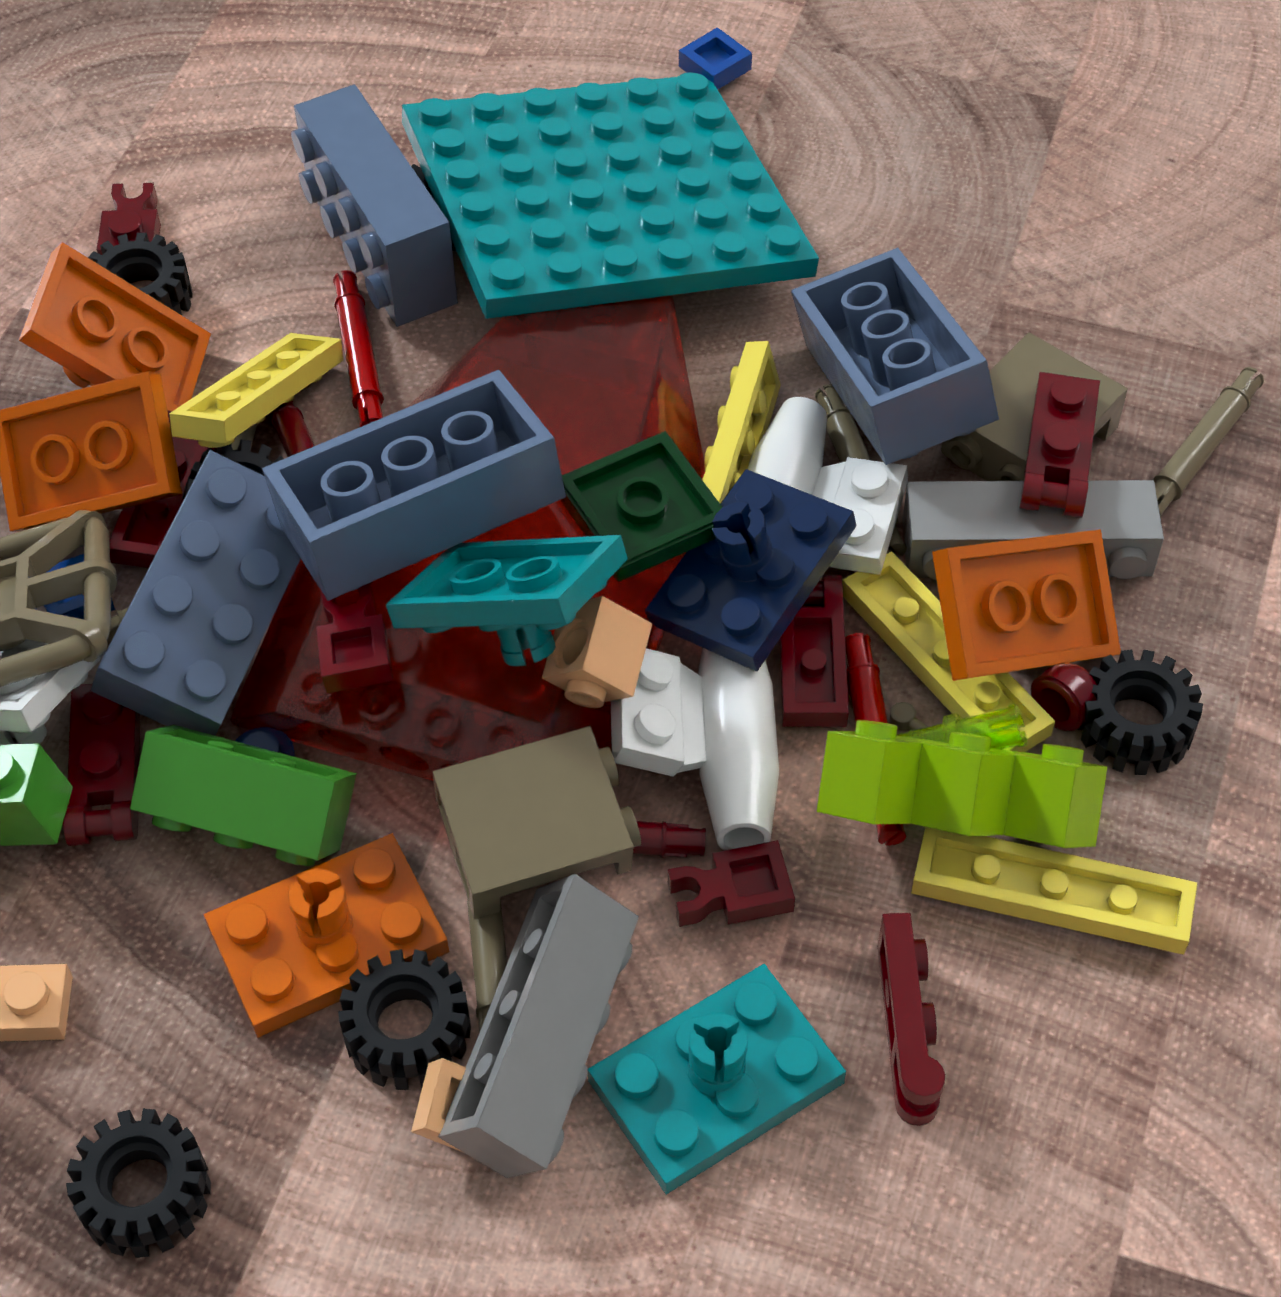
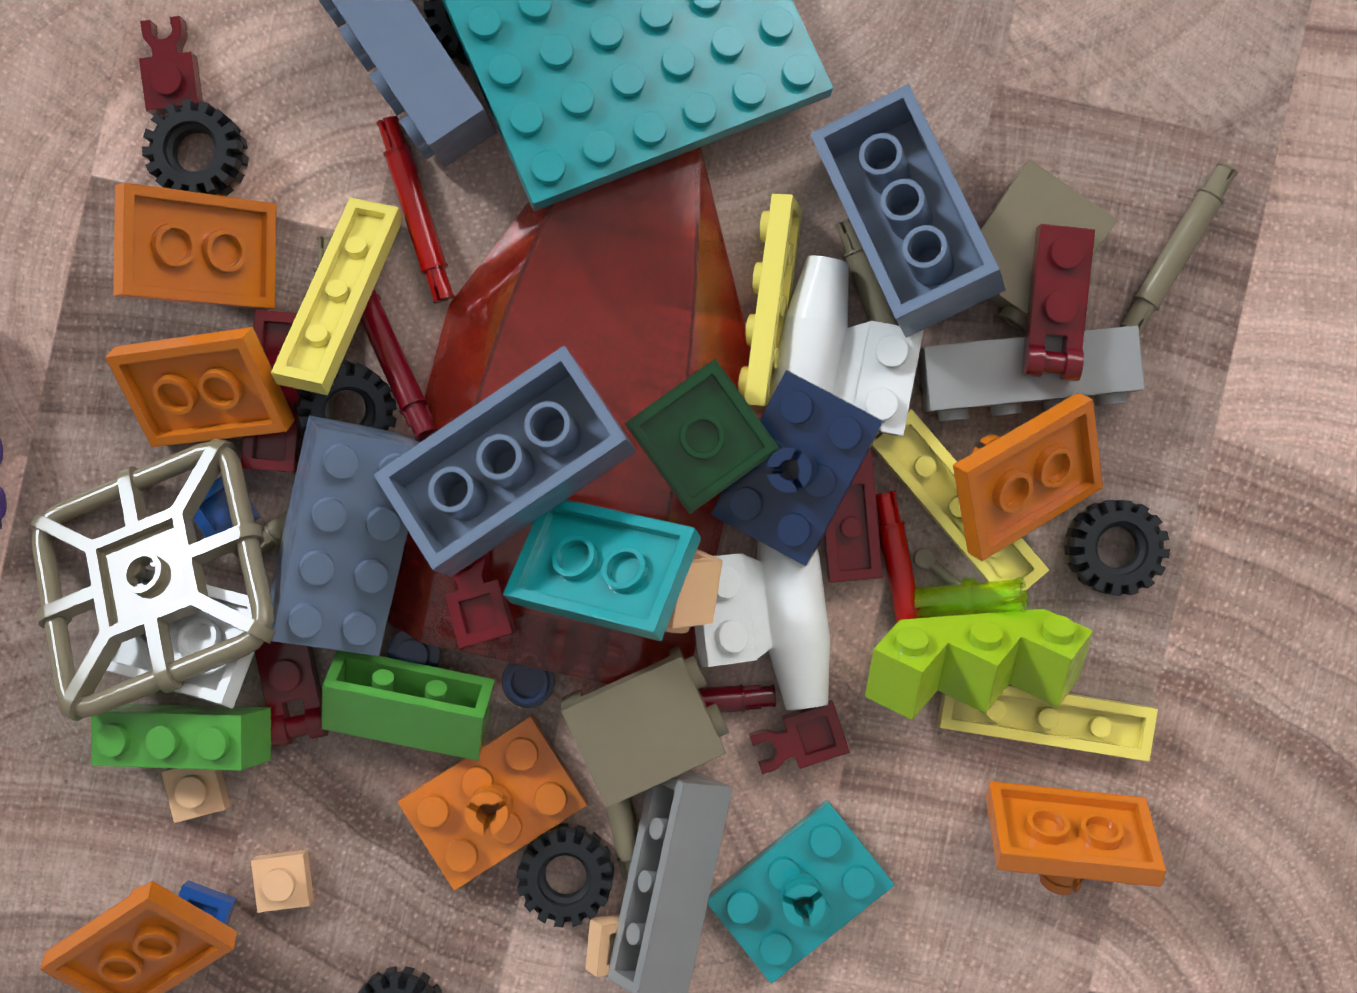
camera: 10 degrees left, 35 degrees up
dark red plate [877,913,945,1126] -> none
dark red piece [1030,663,1097,731] -> none
none -> dark blue plate [502,655,555,708]
none -> orange plate [985,781,1166,895]

